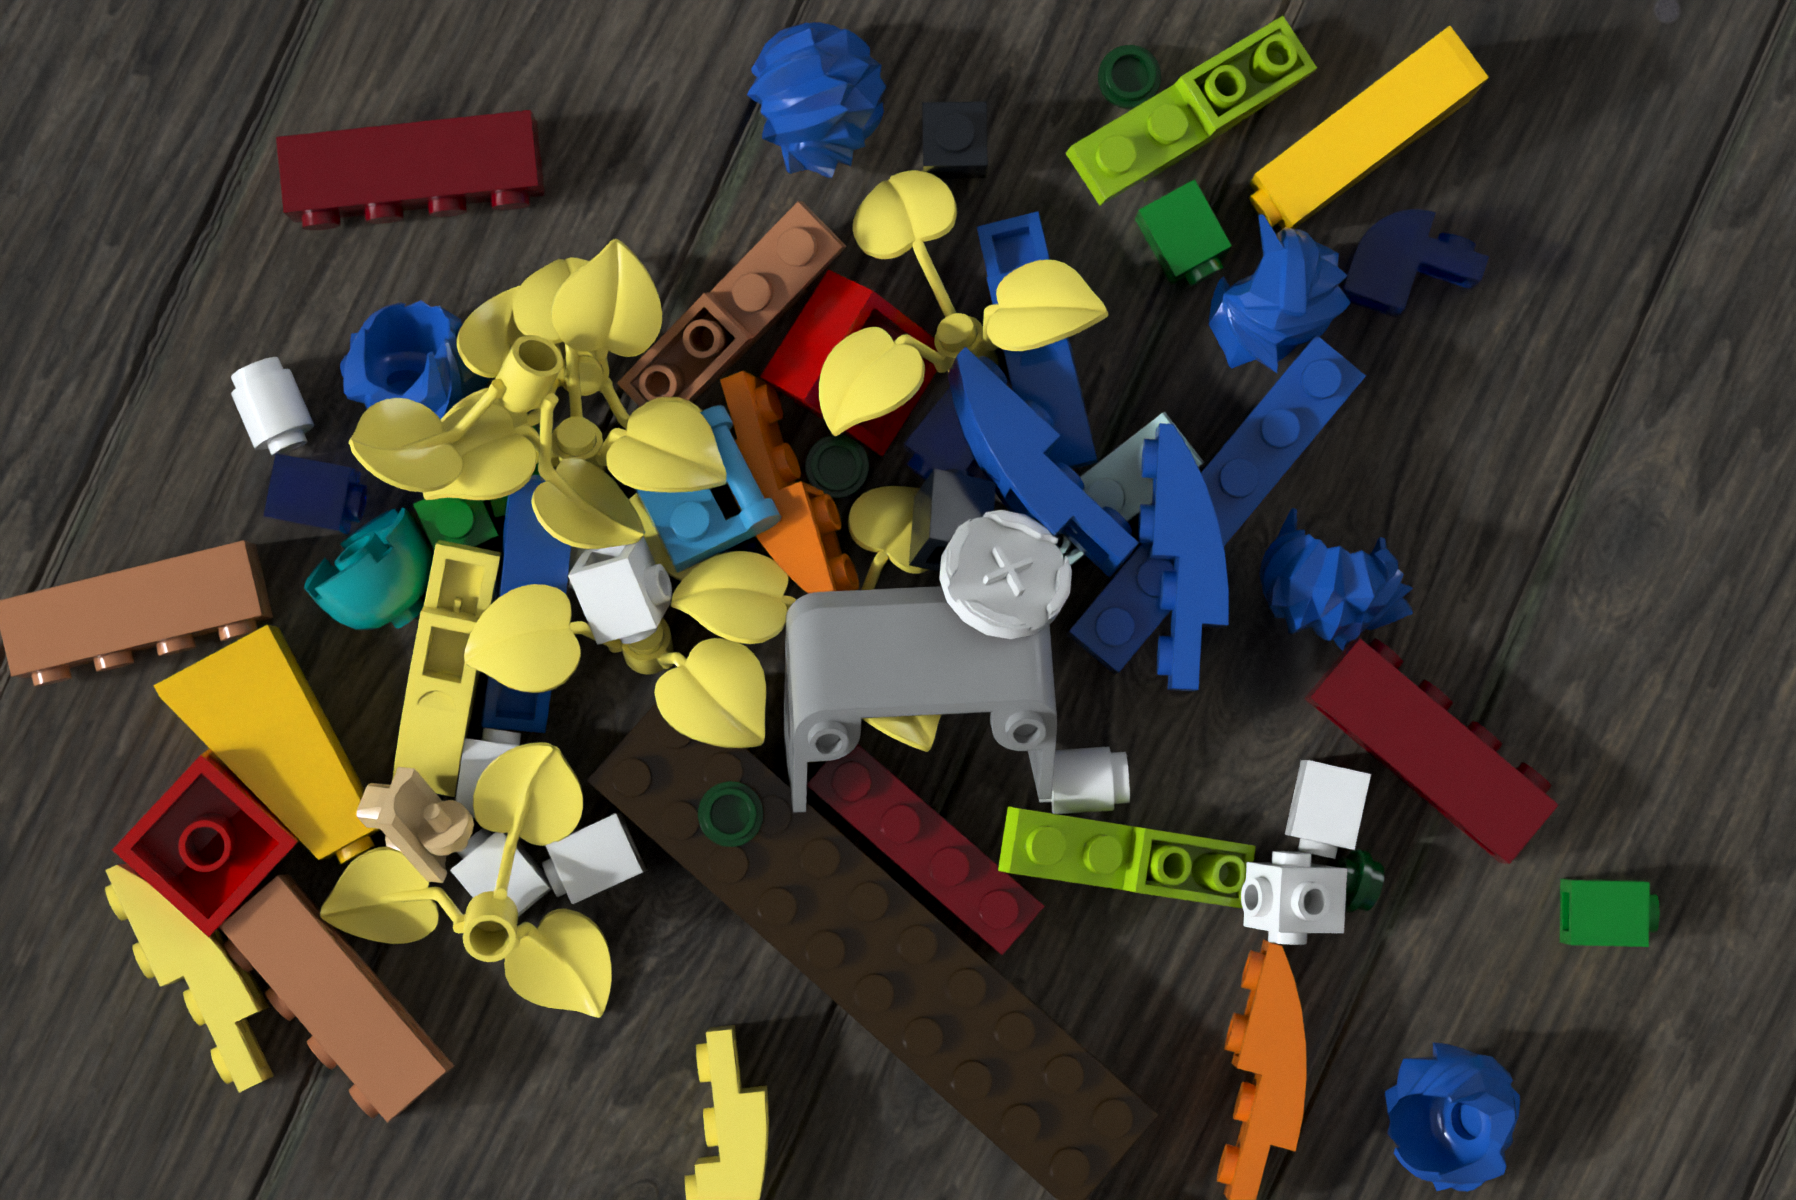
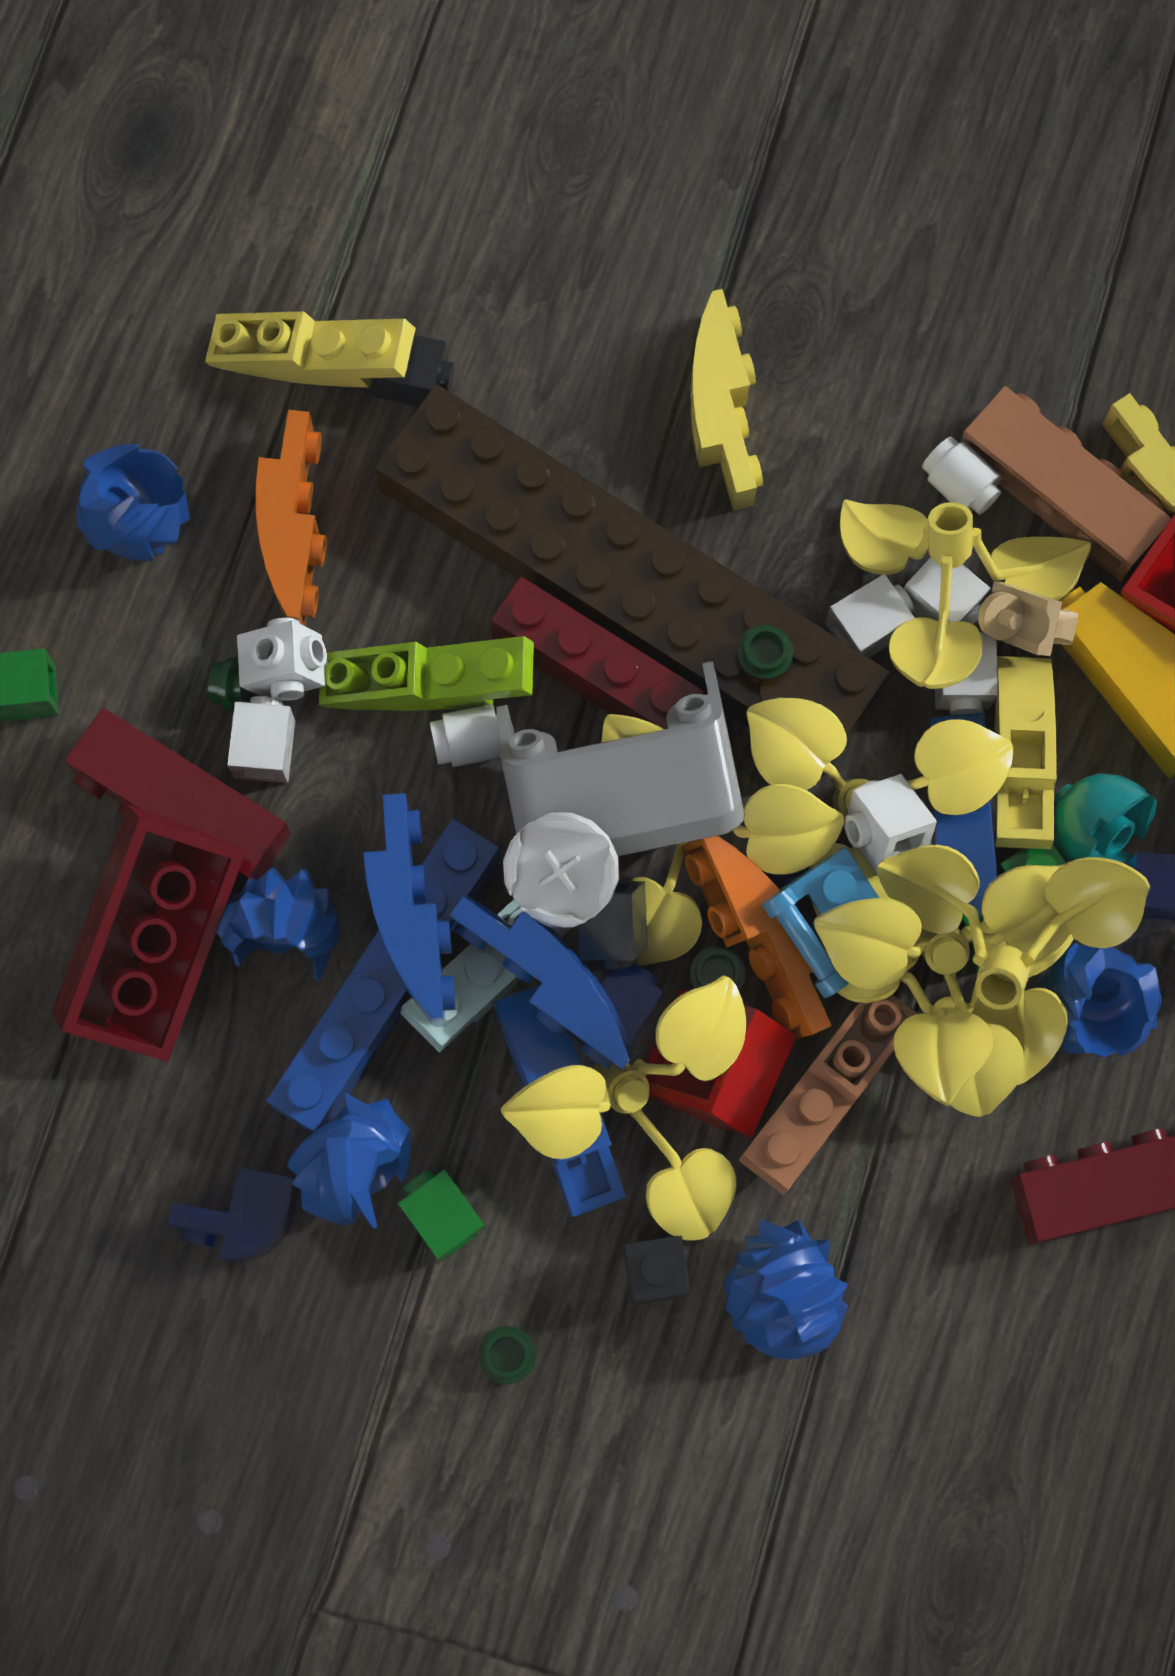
camera: 165 degrees right, 10 degrees down
lime slope [1066,16,1317,206] -> none
yellow slope [1249,26,1489,229] -> none
none -> dark red slope [51,805,246,1062]
none -> white brick [922,436,1002,515]

